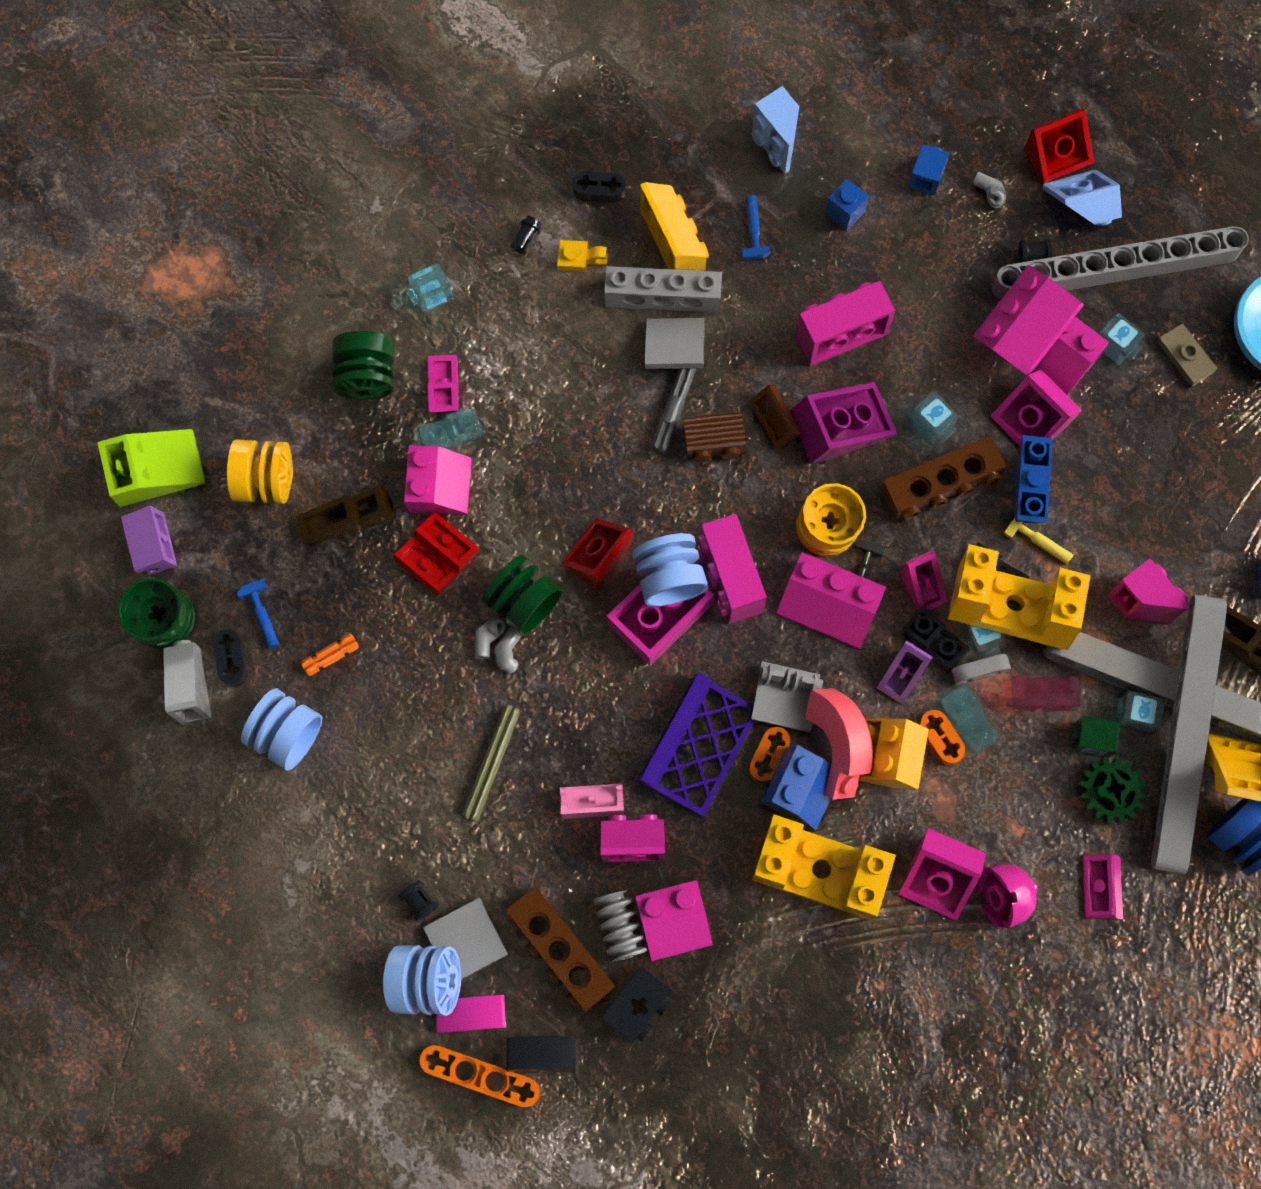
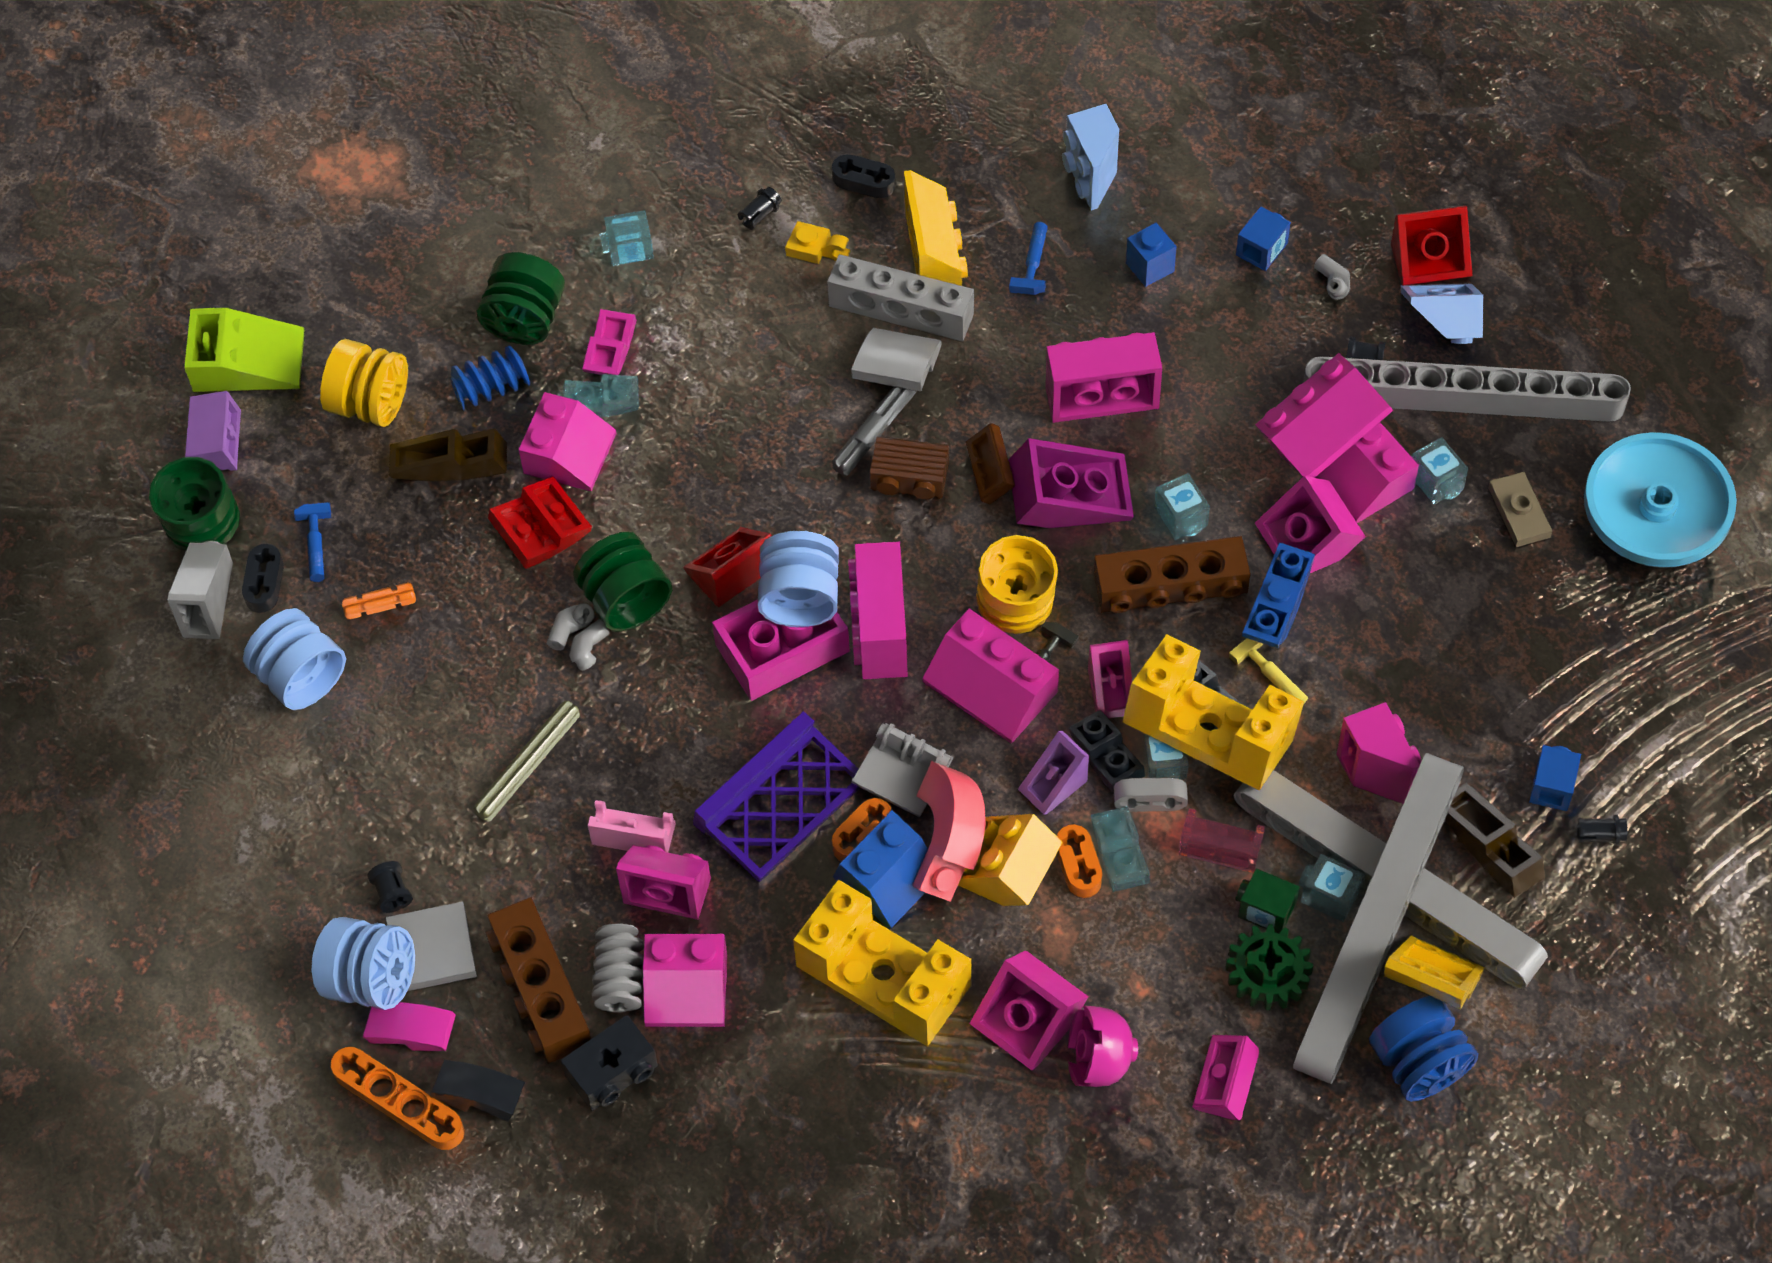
camera: 15 degrees right, 15 degrees down
none -> blue piece [450,345,530,411]

